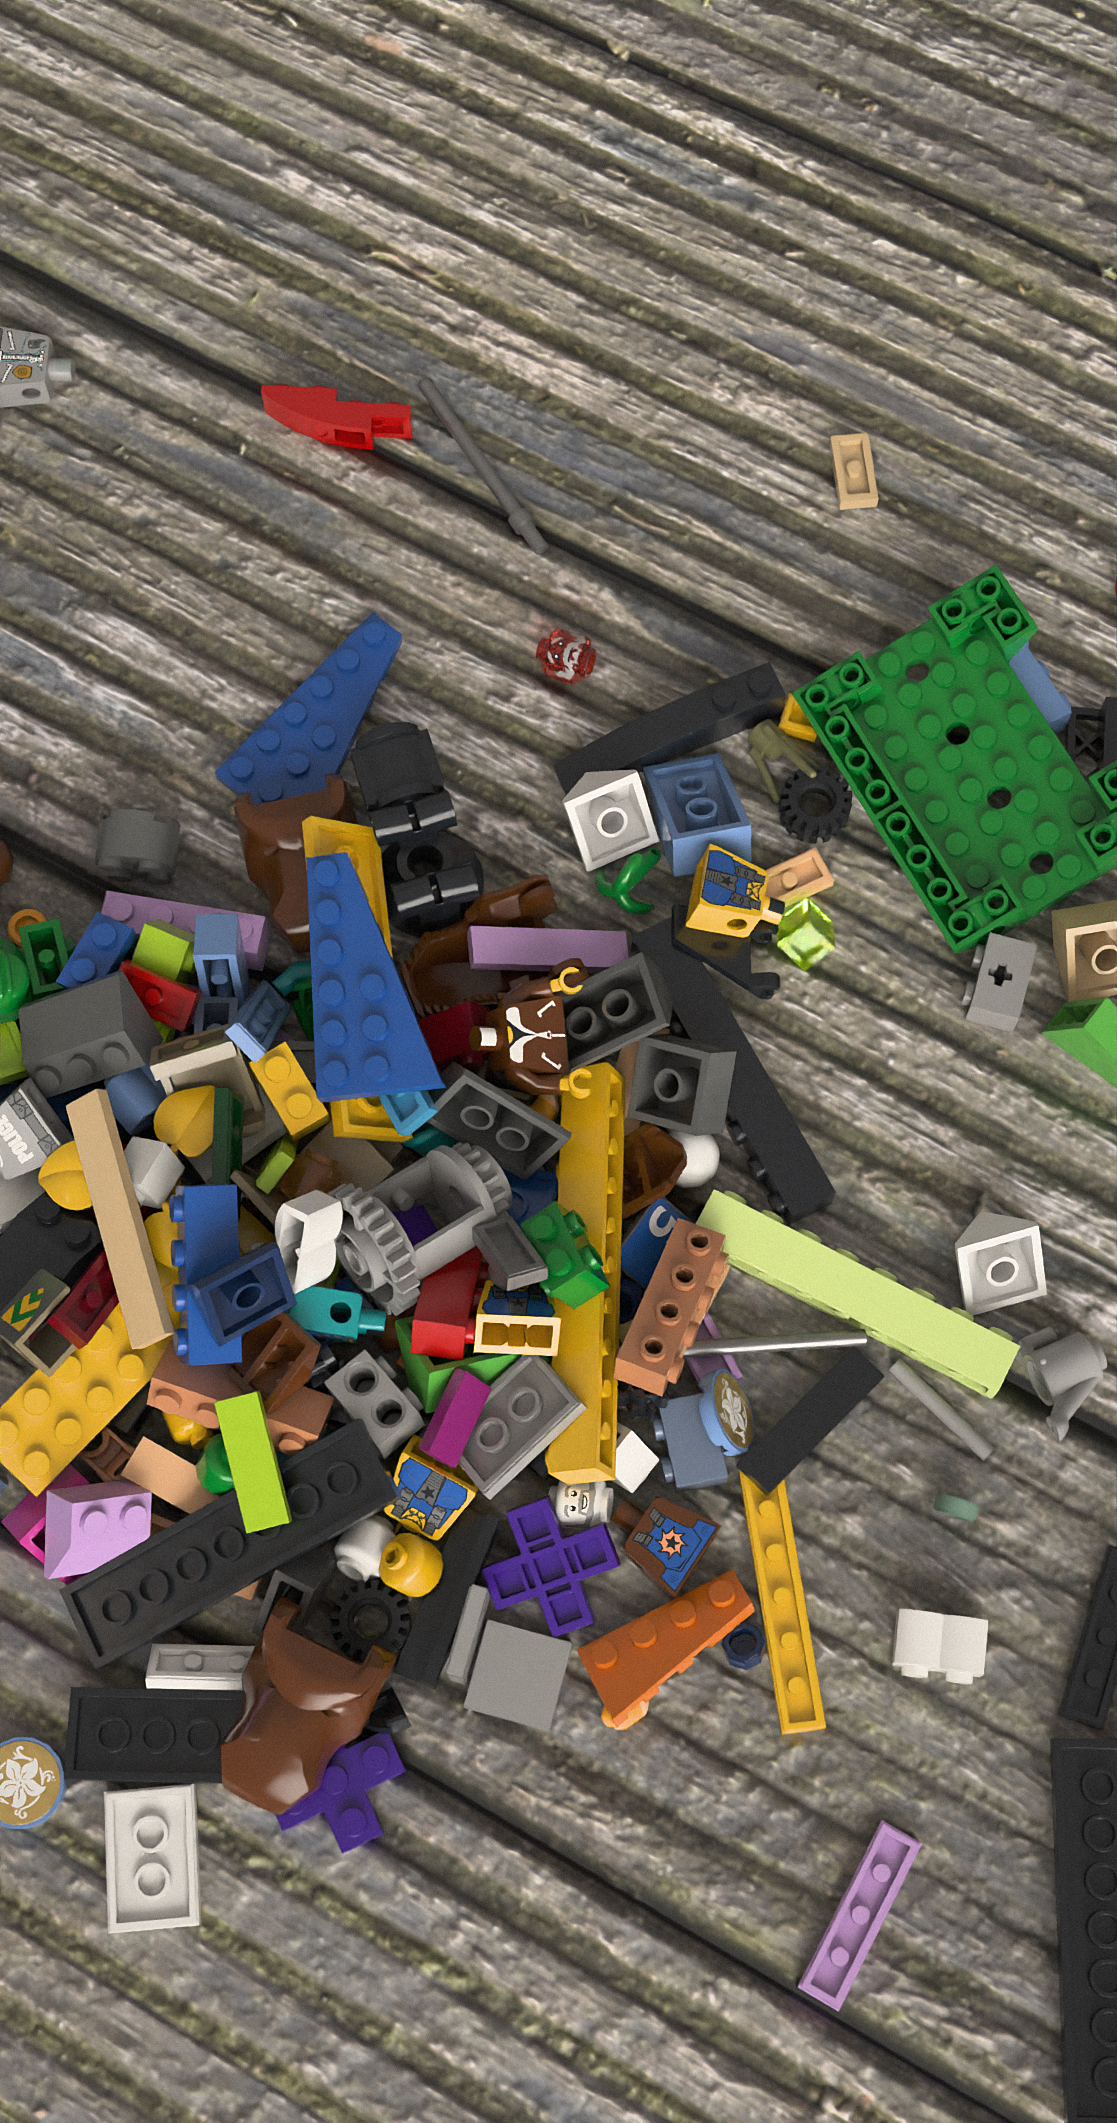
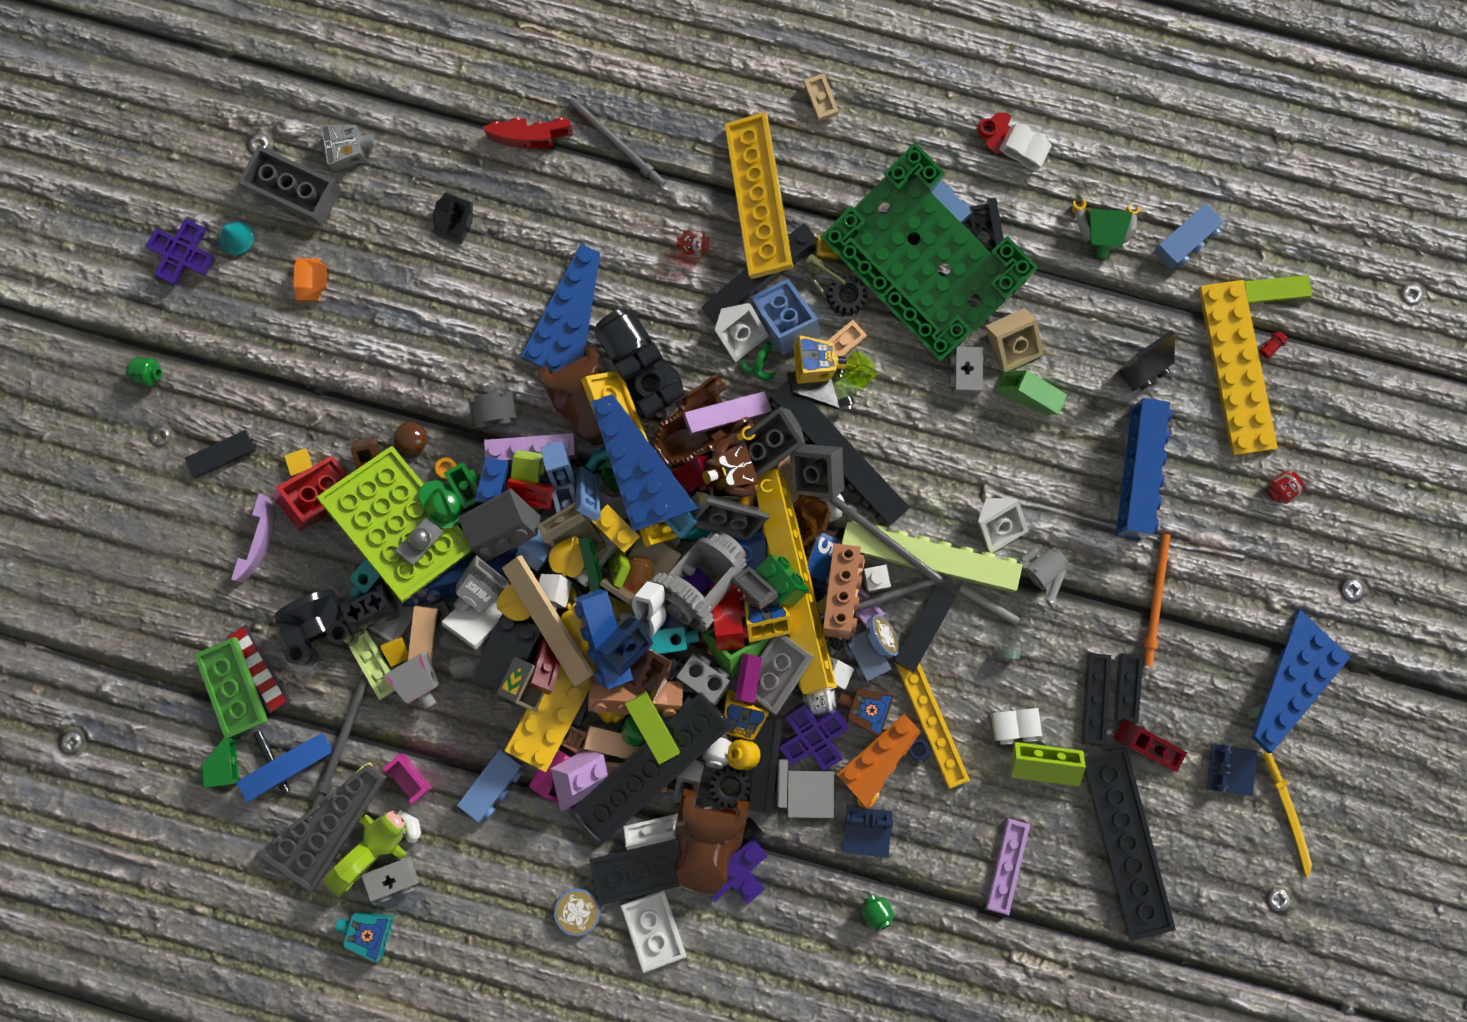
camera: 15 degrees left, 10 degrees up
none -> black slope [433,192,473,244]
none -> yellow plate [725,112,793,279]
none -> dark grey bar [829,496,942,584]
none -> dark blue hinge [843,806,893,858]
none -> green head [860,895,895,932]
none -> white brick [862,565,891,593]
none -> lime brick [1009,742,1086,786]

